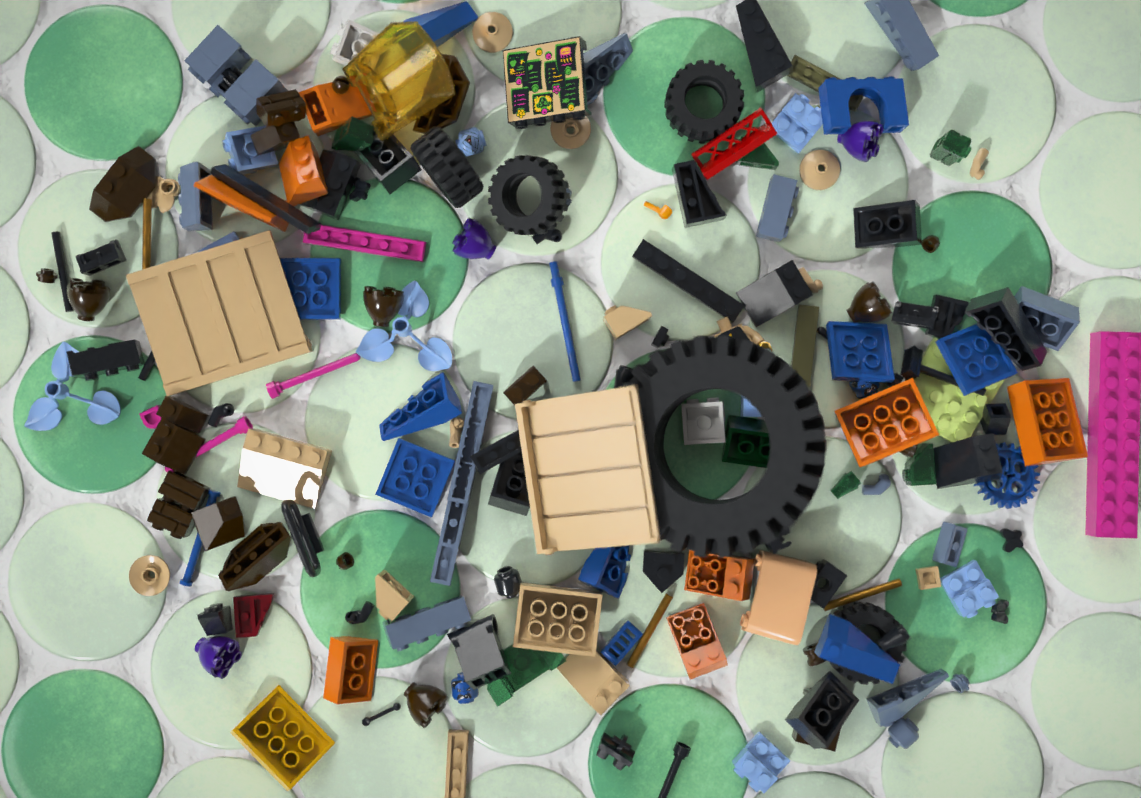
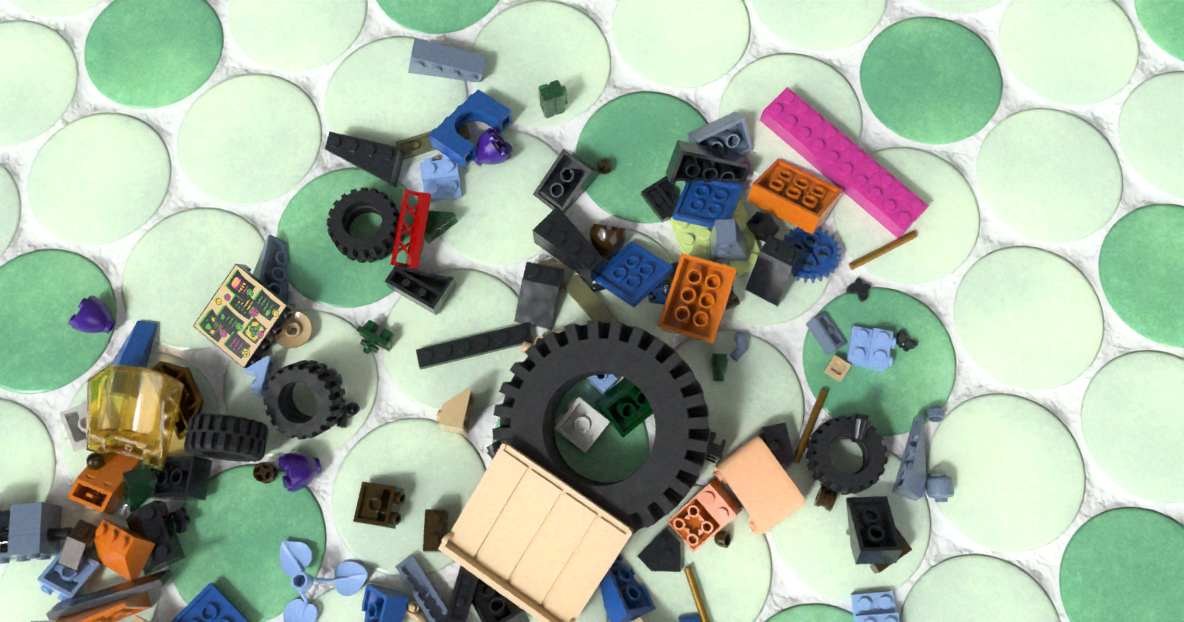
camera: 50 degrees left, 15 degrees down
dark brown brick [256,89,306,128] -> none
dark pink tile [303,225,427,262] -> none
dark brown piece [363,286,404,327] -> none
light blue head [455,127,487,156] -> none
tan dish [472,12,513,53] -> none
blue bar [549,261,581,382] -> none
light orange hand [644,201,672,219] -> none
black plate [651,326,669,349] -> none
orange slope [666,603,728,680] -> none
sand blue brick [756,174,799,242] -> none
tan dish [799,150,840,190] -> none
blue wedge [814,613,900,684] -> none
black hinge [891,301,939,330] -> none
black piece [900,345,986,396] -> none
clear green slope [902,443,936,486] -> none
tan arm [970,148,989,180] -> none
none -> light blue slope [243,356,276,398]
none -> dark brown wheel [253,462,277,484]
none -> dark brown plate [353,482,406,529]
none -> dark green hips [356,320,394,354]
none -> black wedge [532,206,604,283]
none -> sand blue wedge [709,219,748,264]
none -> dark brown hinge [714,531,731,548]
none -> pearl gold bar [849,231,917,270]

